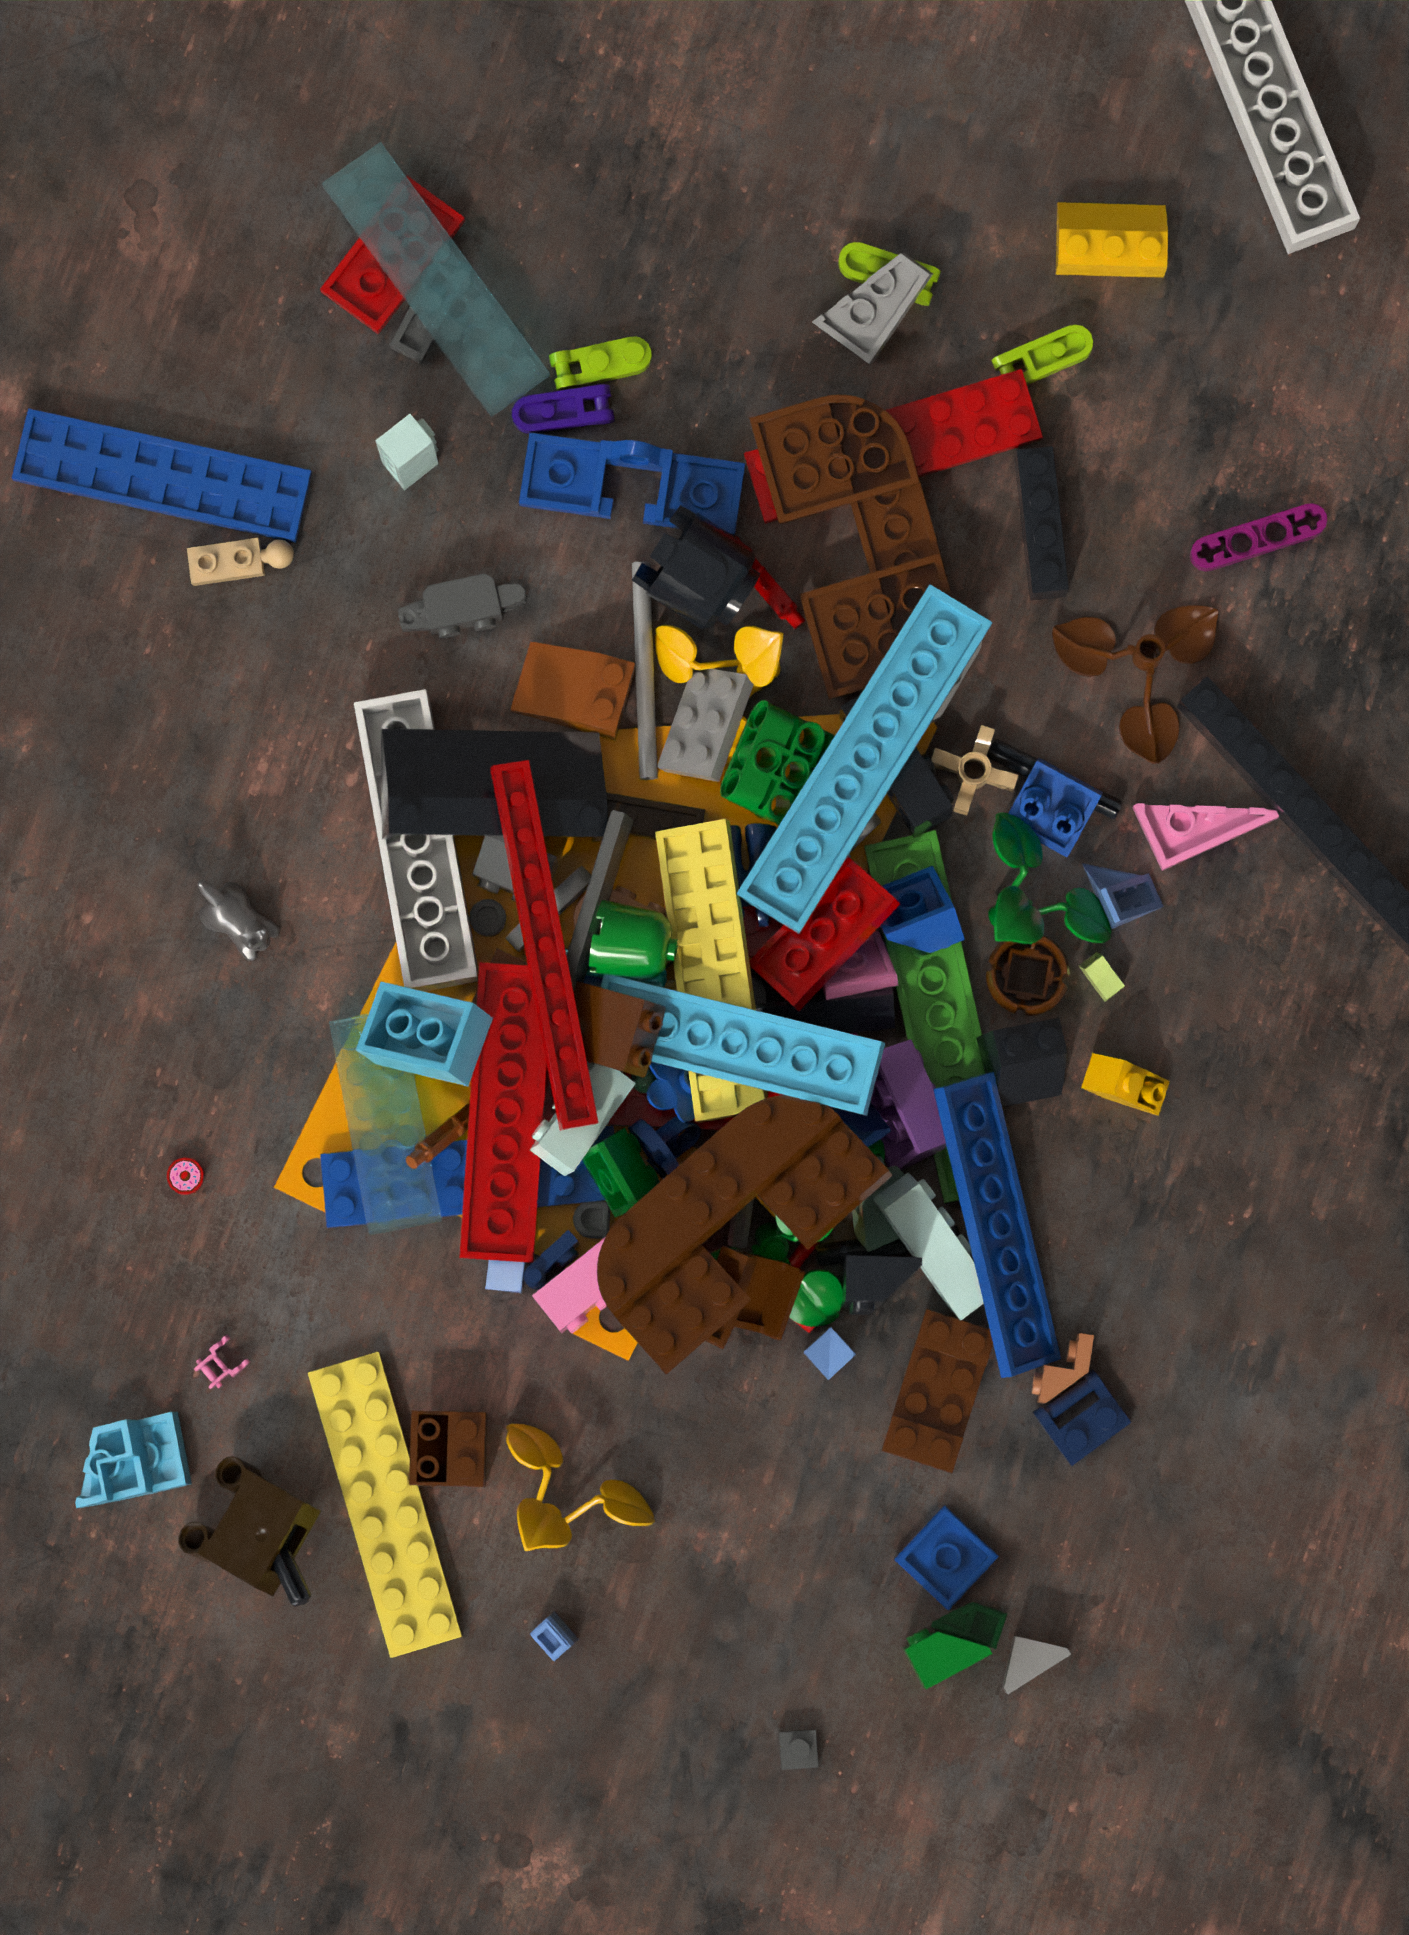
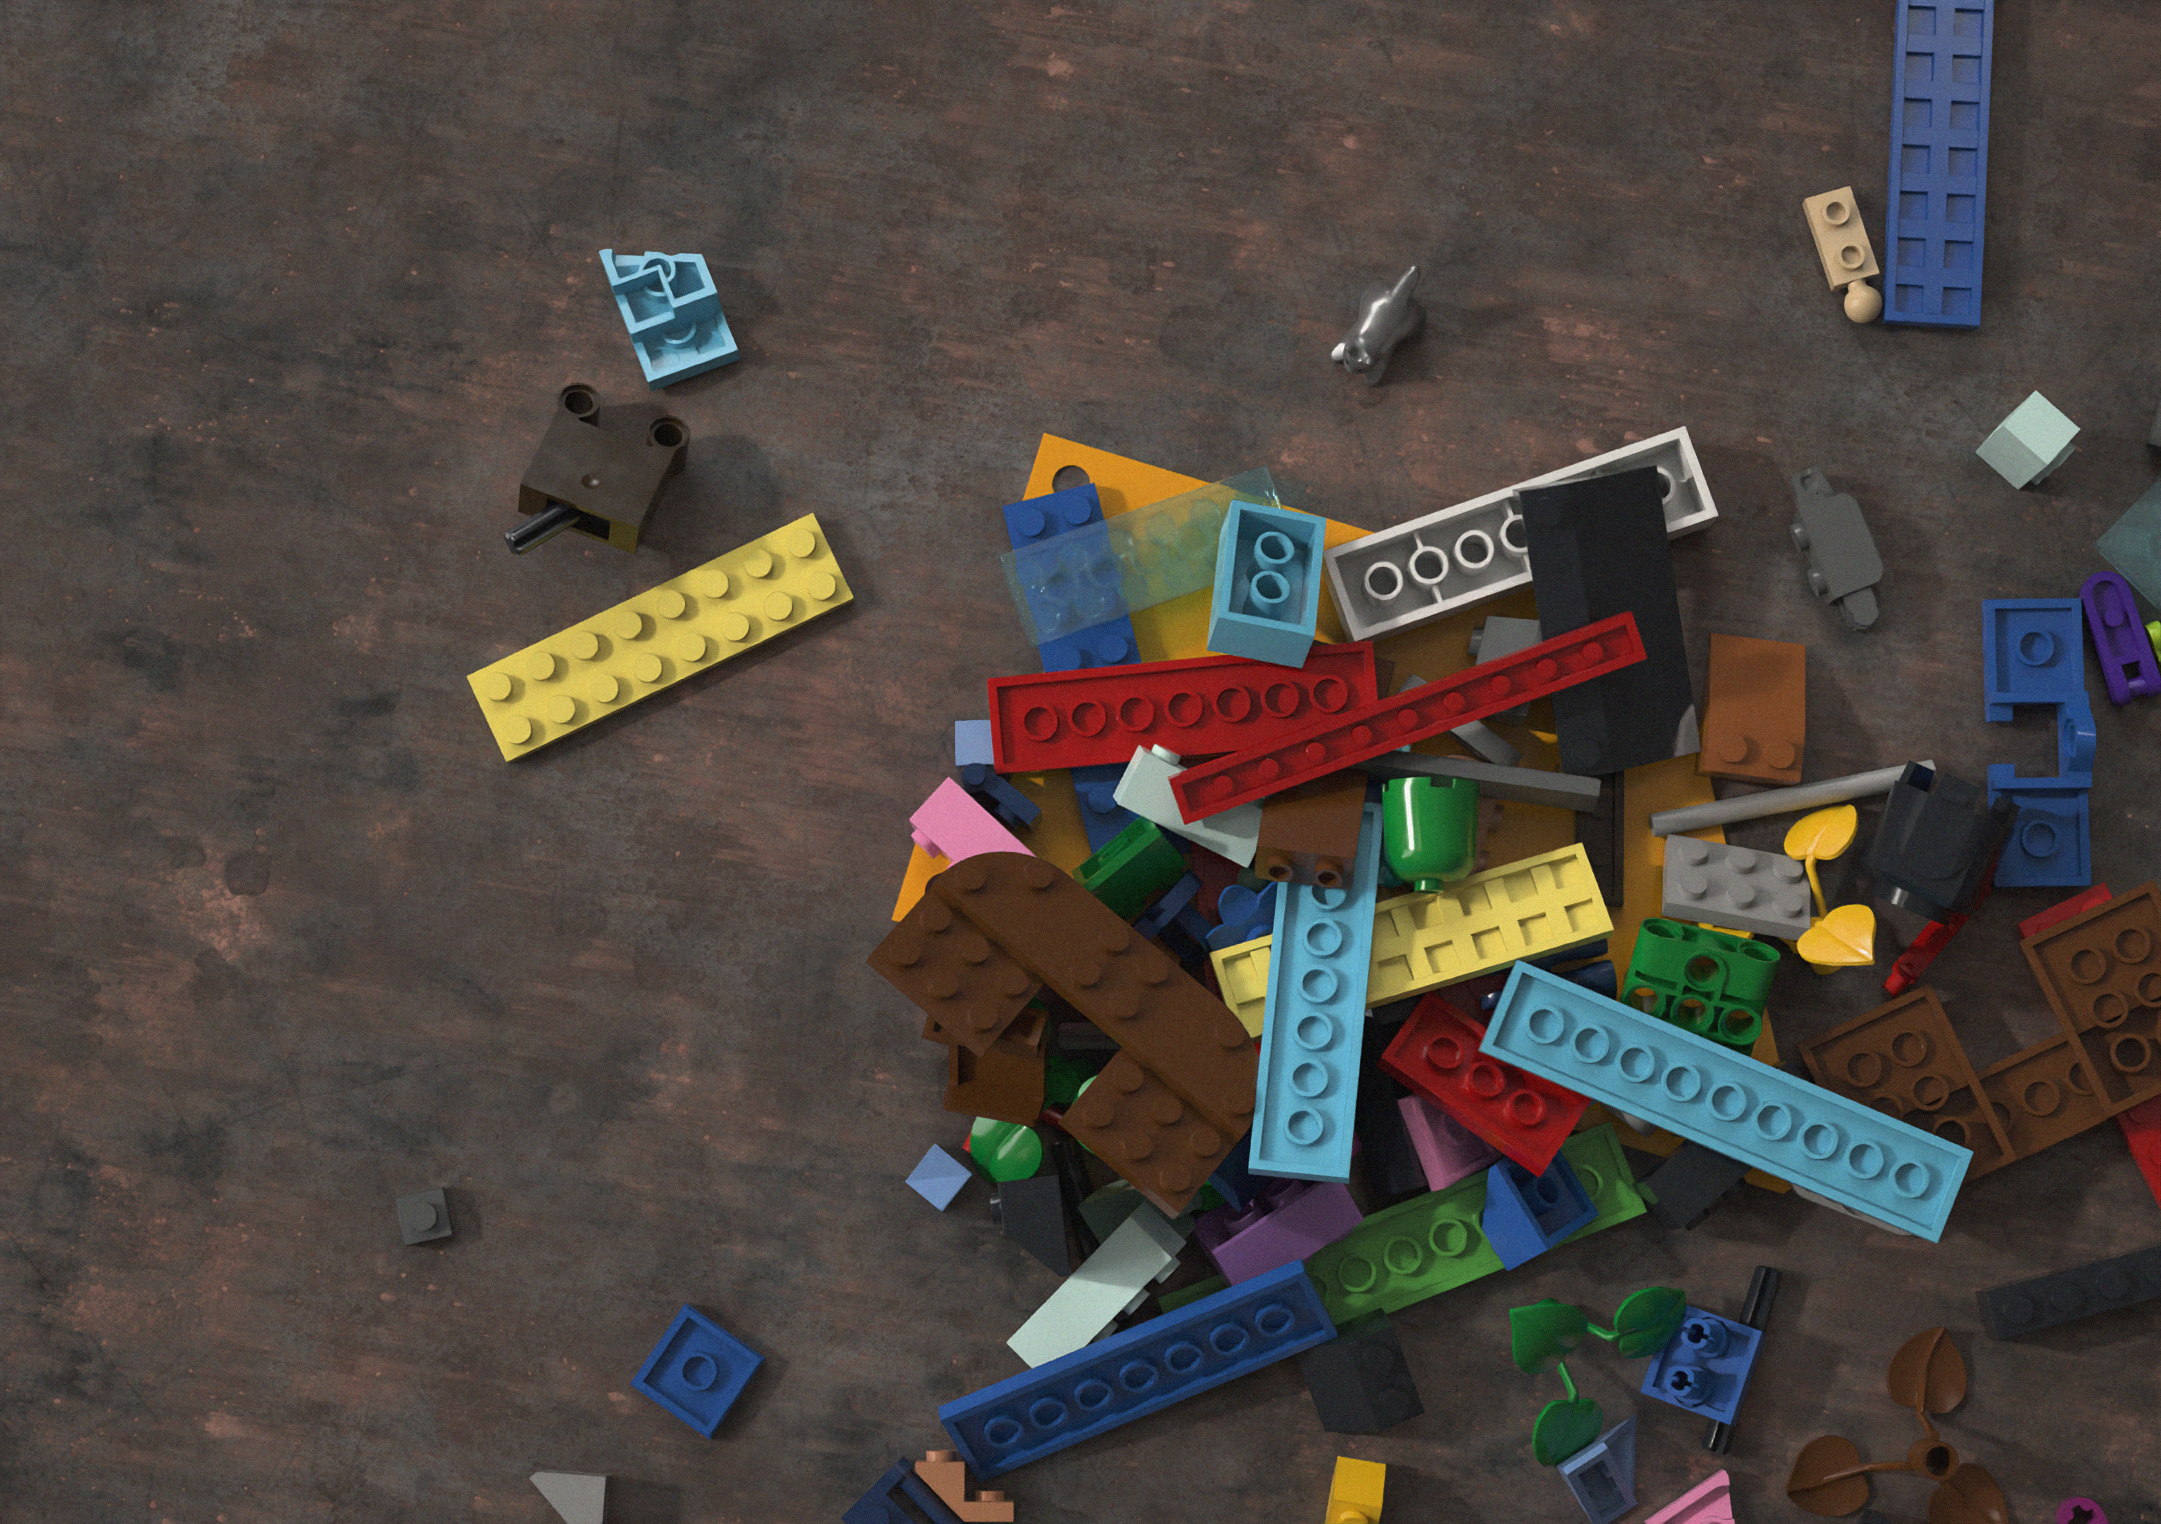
camera: 85 degrees right, 0 degrees up
tile [167,1158,205,1195] -> none
bright pink piece [194,1334,250,1389] -> none
dark orange piece [406,1101,470,1169] -> none
reddish brown slope [409,1410,487,1488] -> none
dark grey tile [469,899,506,937] -> none
yellow plant [506,1424,655,1551] -> none
medium blue slope [530,1611,579,1661] -> none
dark grey tile [573,1201,611,1239] -> none
reddish brown piece [881,1309,993,1474] -> none
green slope [902,1628,992,1689] -> none
dark green tile [930,1602,1008,1649] -> none
tan pin [931,725,1019,816] -> none
reddish brown piece [986,935,1070,1016] -> none
yellowish green piece [1079,952,1125,1001] -> none

